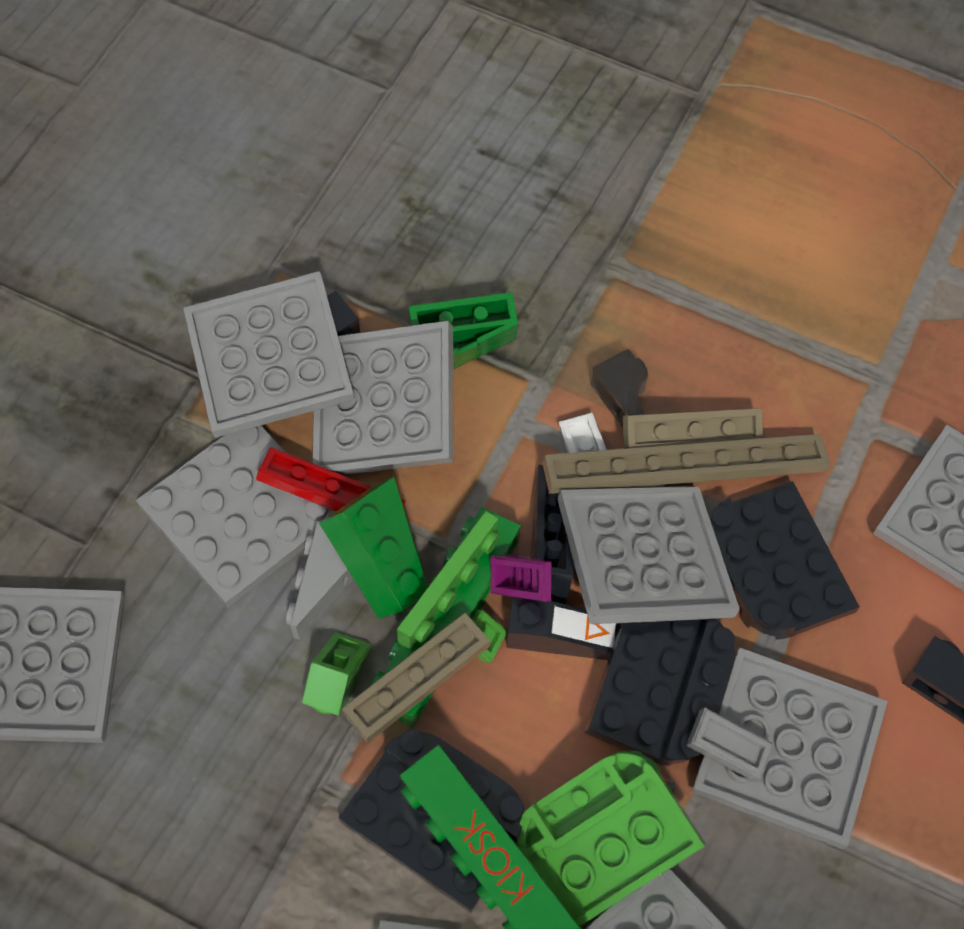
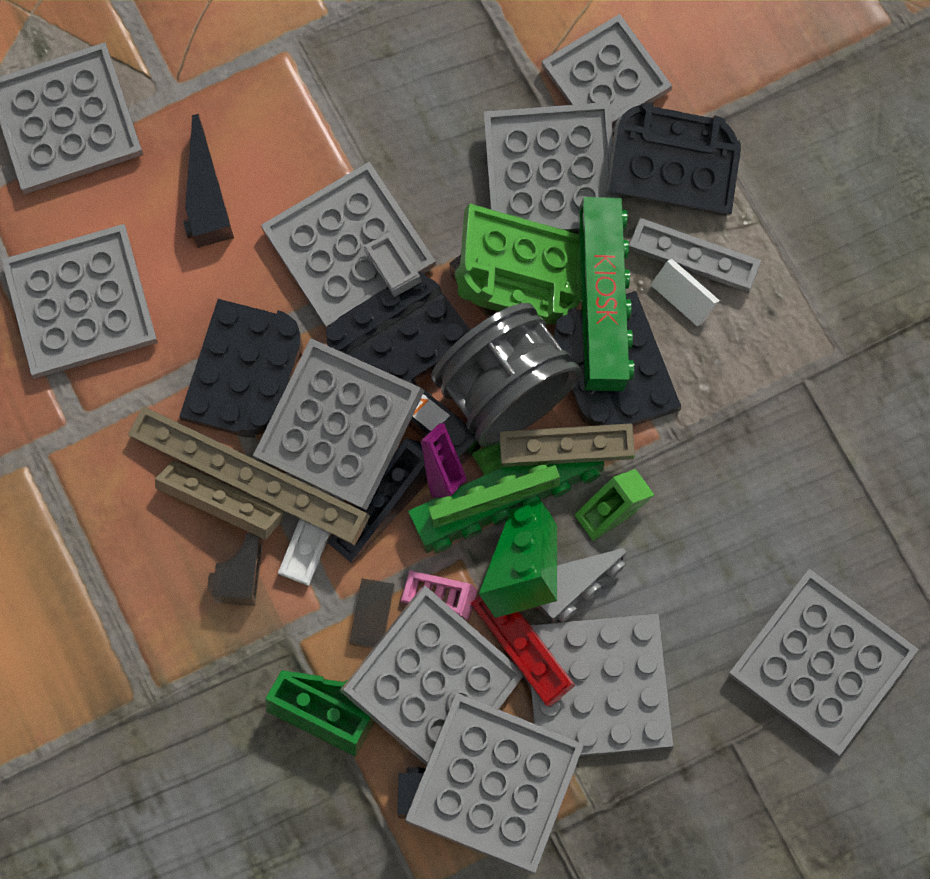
camera: 135 degrees left, 10 degrees up
none -> clear smoke tile [349,578,395,649]
none -> bright pink slope [401,570,477,621]
none -> dark grey wheel [431,303,582,447]

